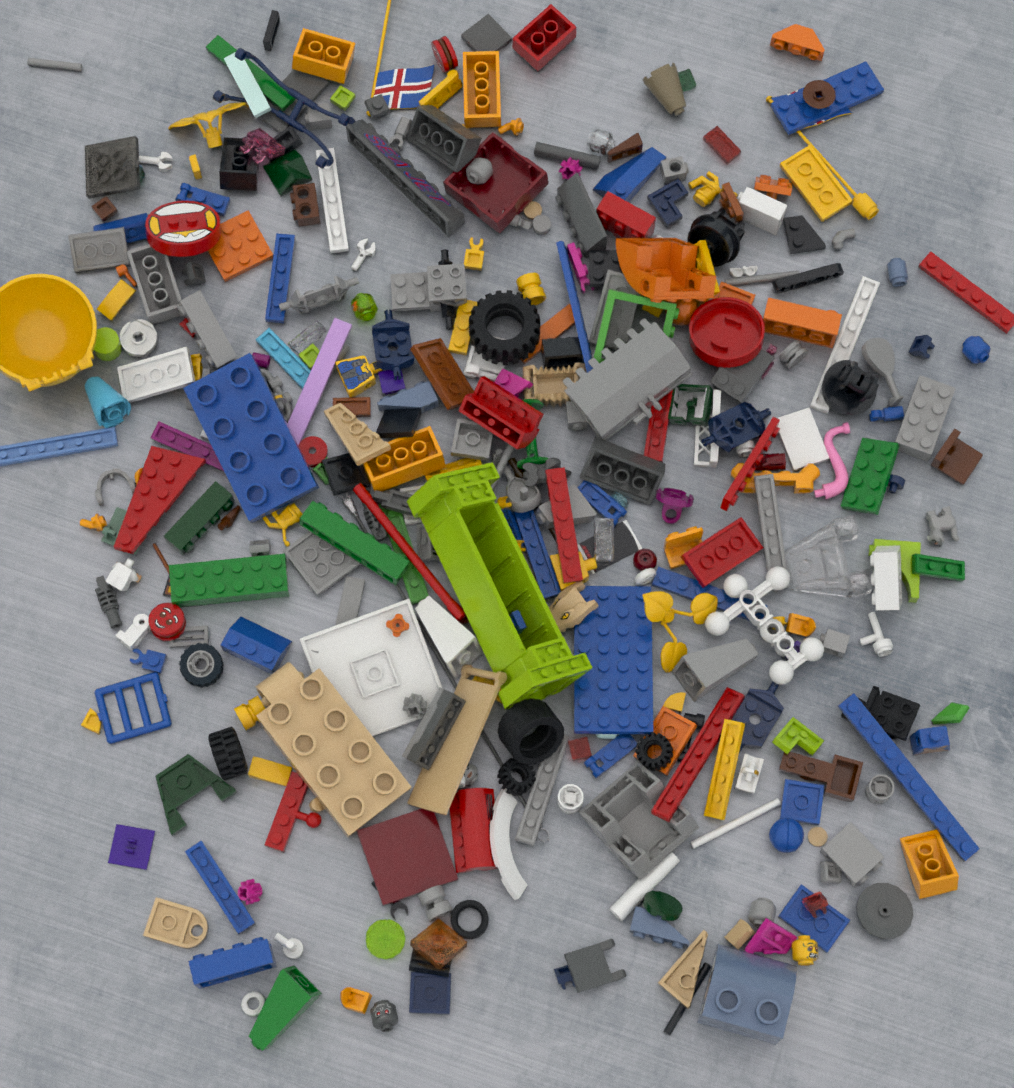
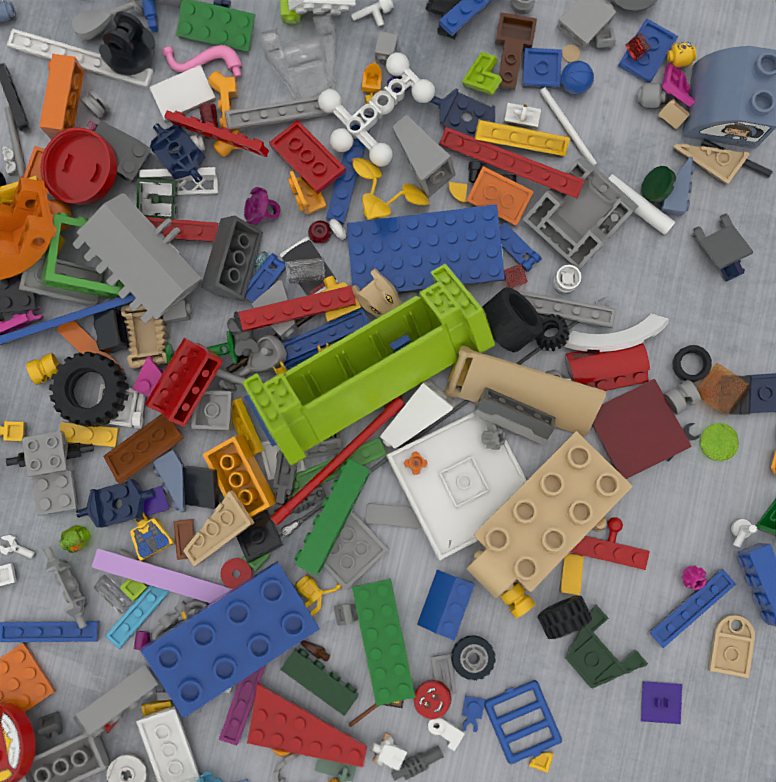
camera: 95 degrees left, 10 degrees up
black tyre [635,732,673,771] -> none

